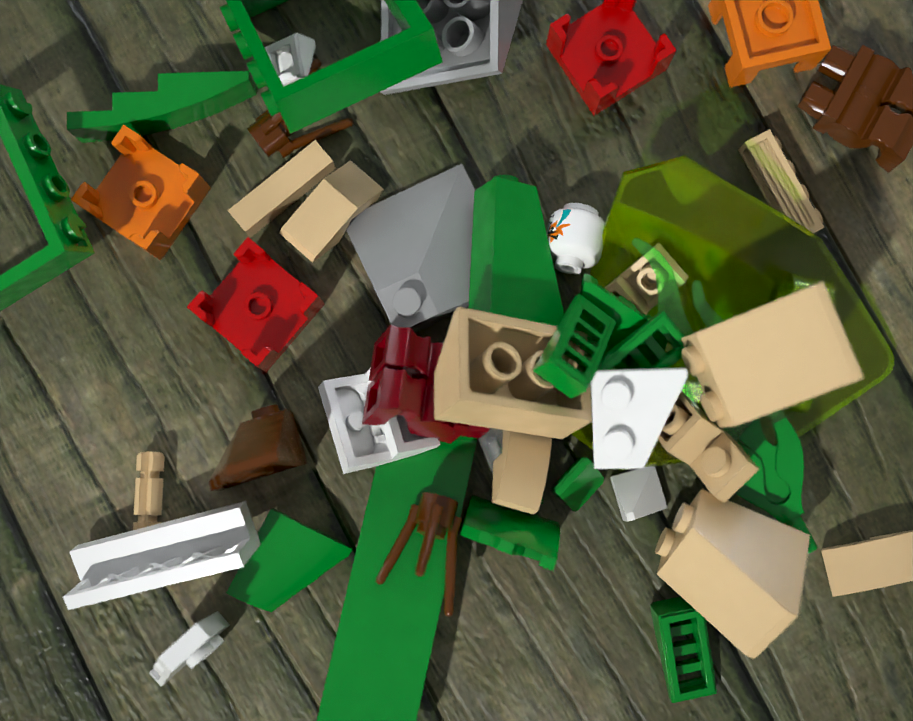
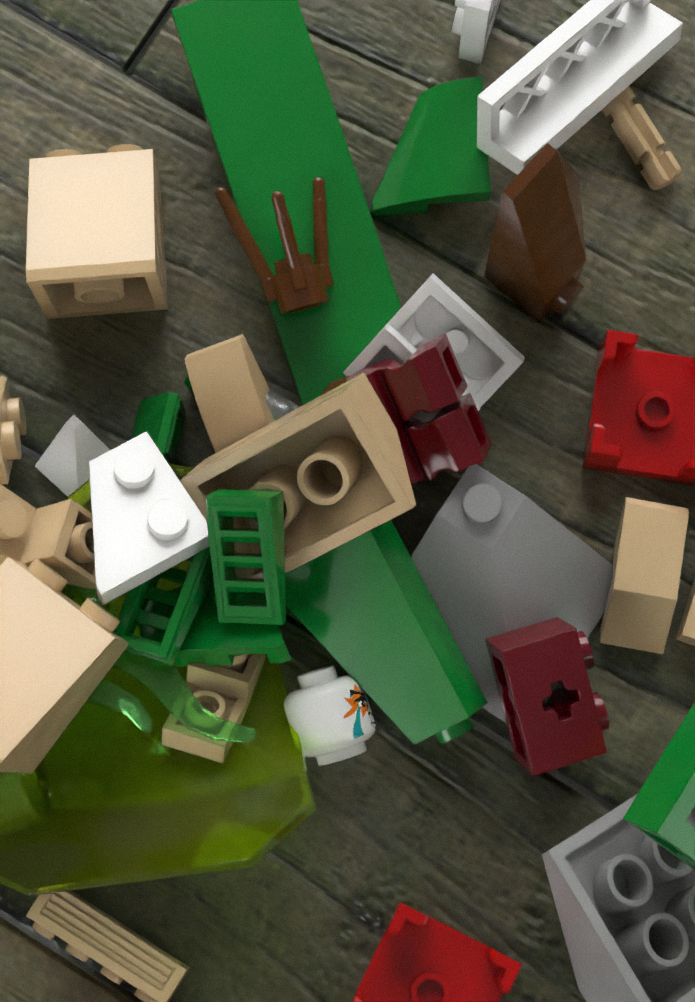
camera: 150 degrees right, 5 degrees down
green slope [460,495,560,571] -> none
none -> slope [26,144,168,319]
none -> dark red brick [485,617,609,776]

